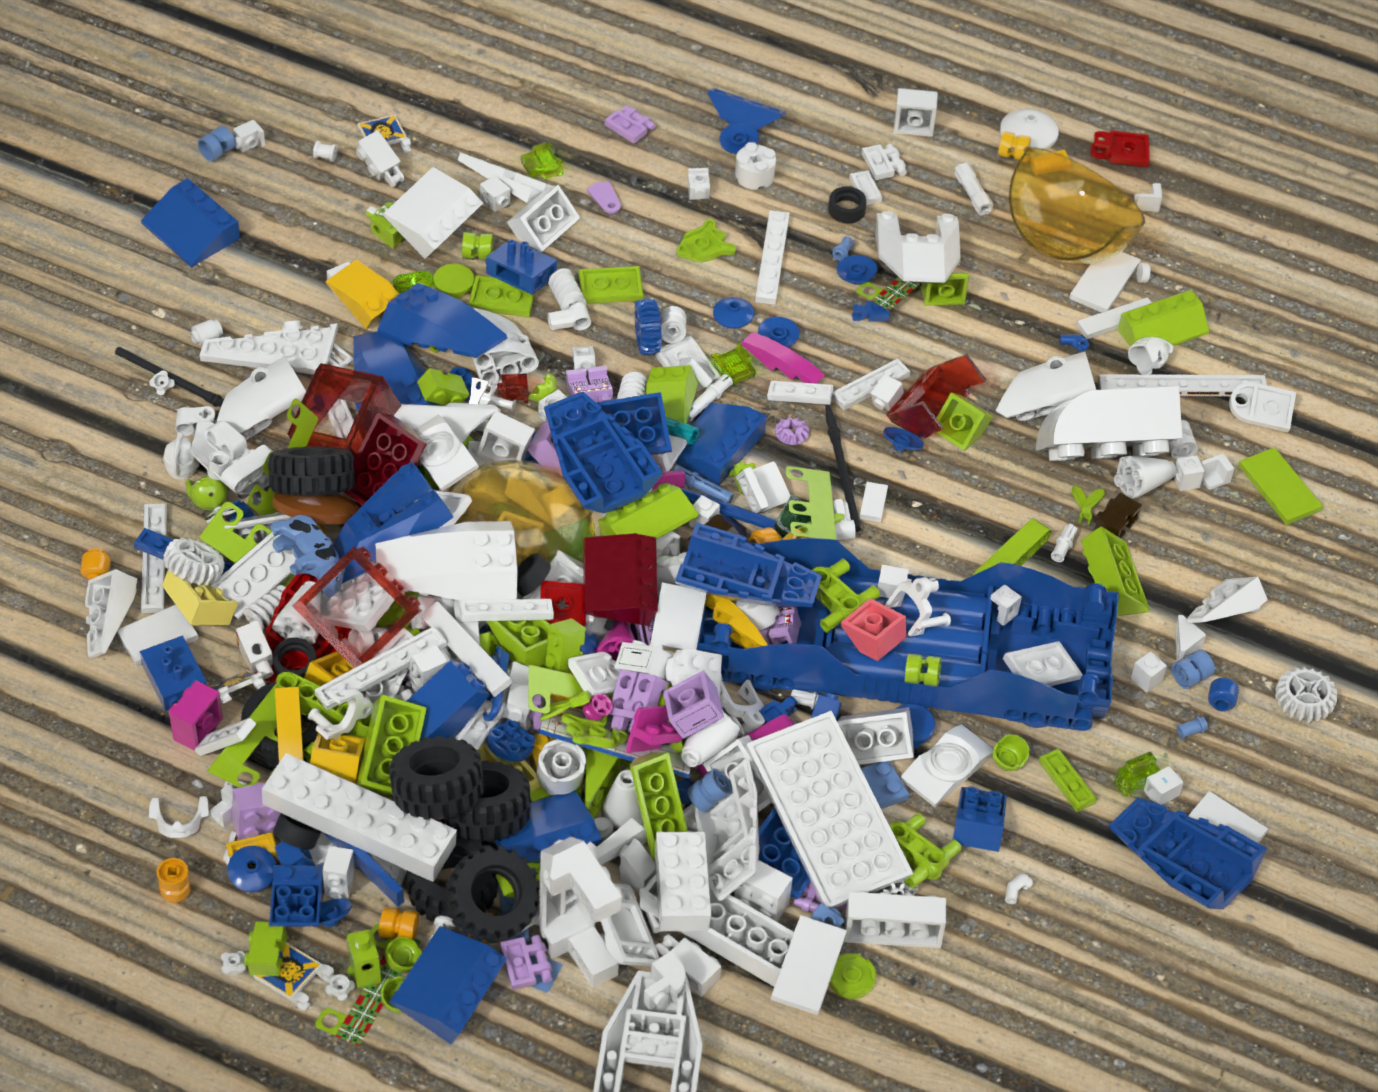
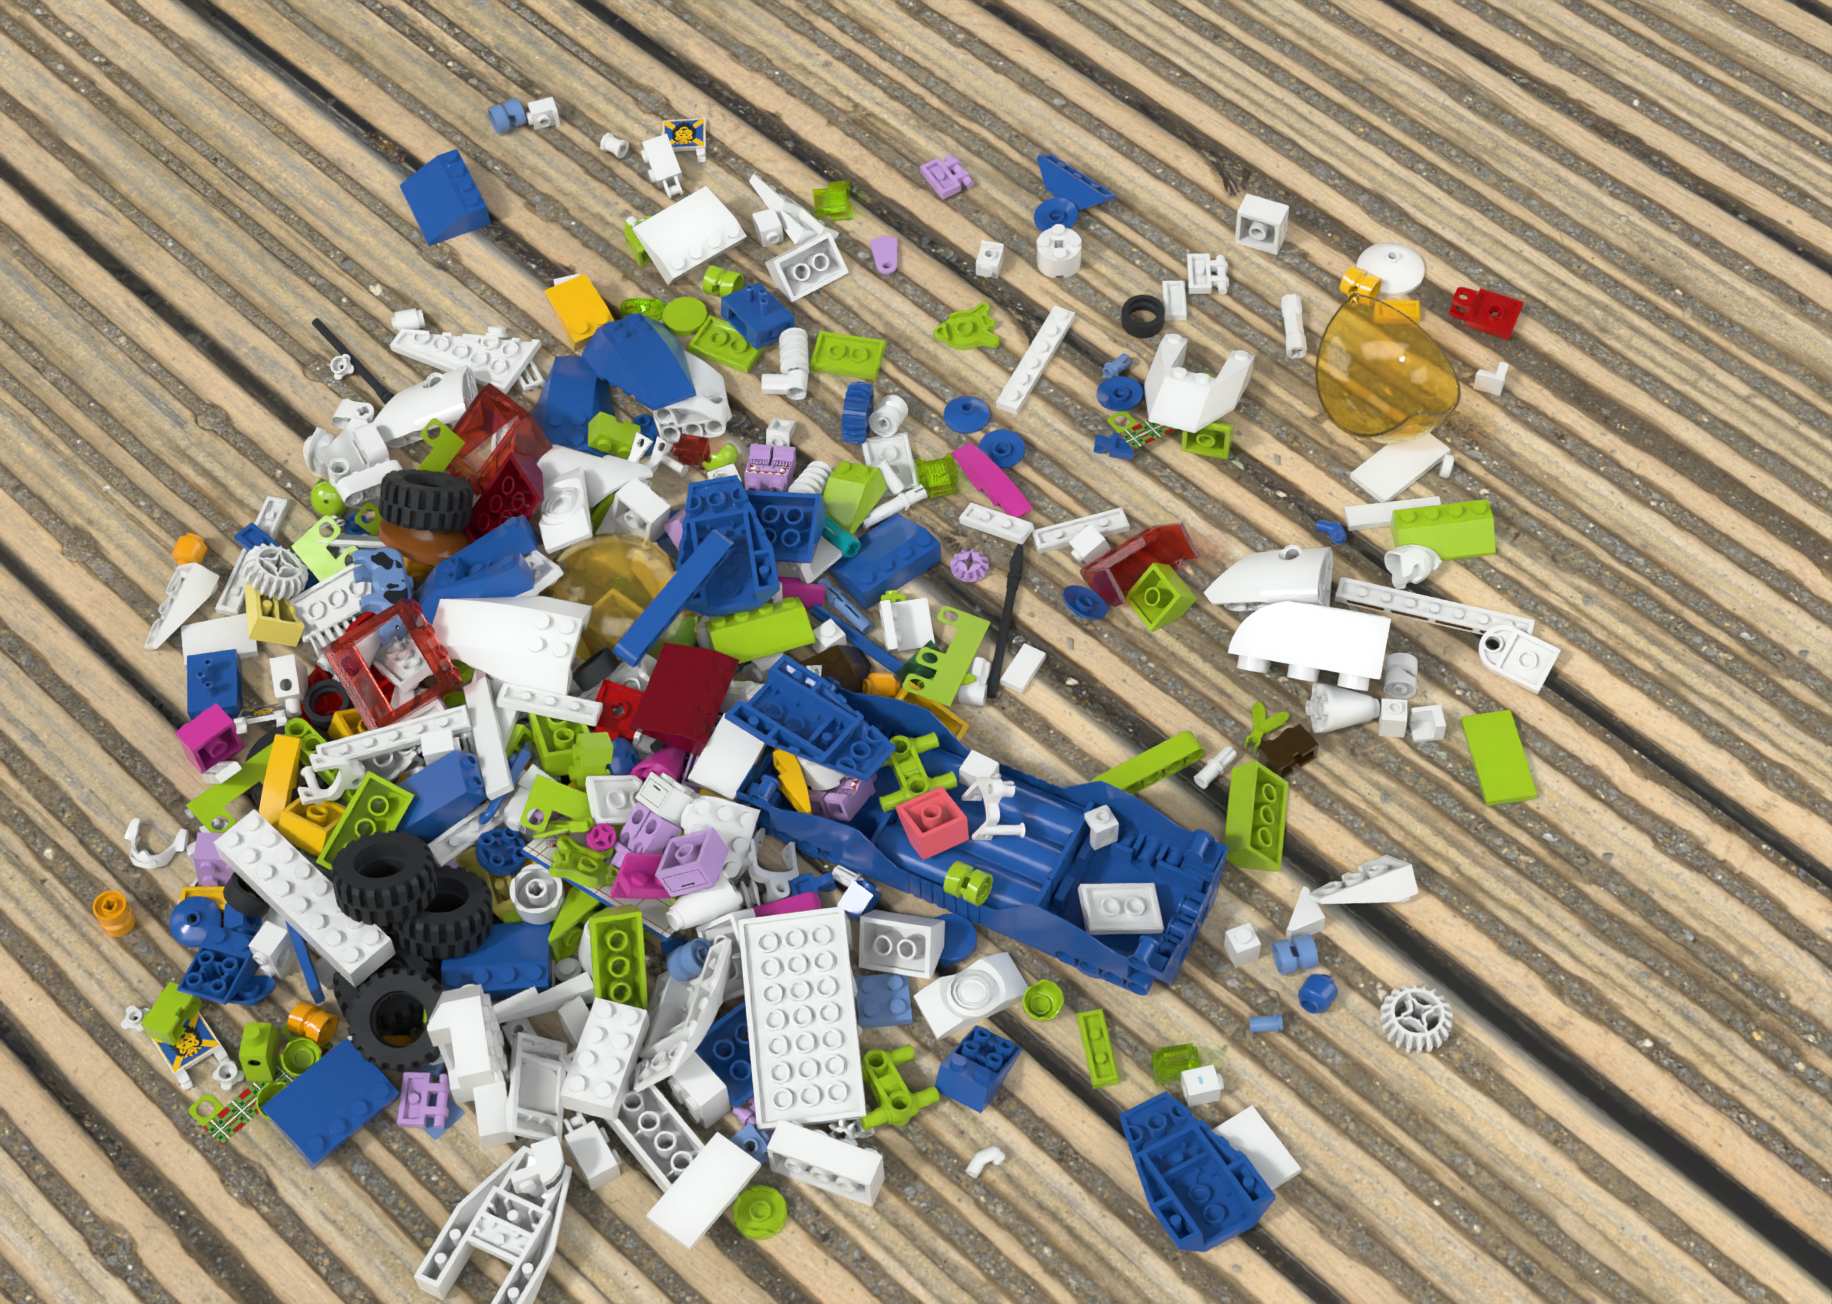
camera: 25 degrees right, 5 degrees up
none -> blue beam [612,529,735,668]

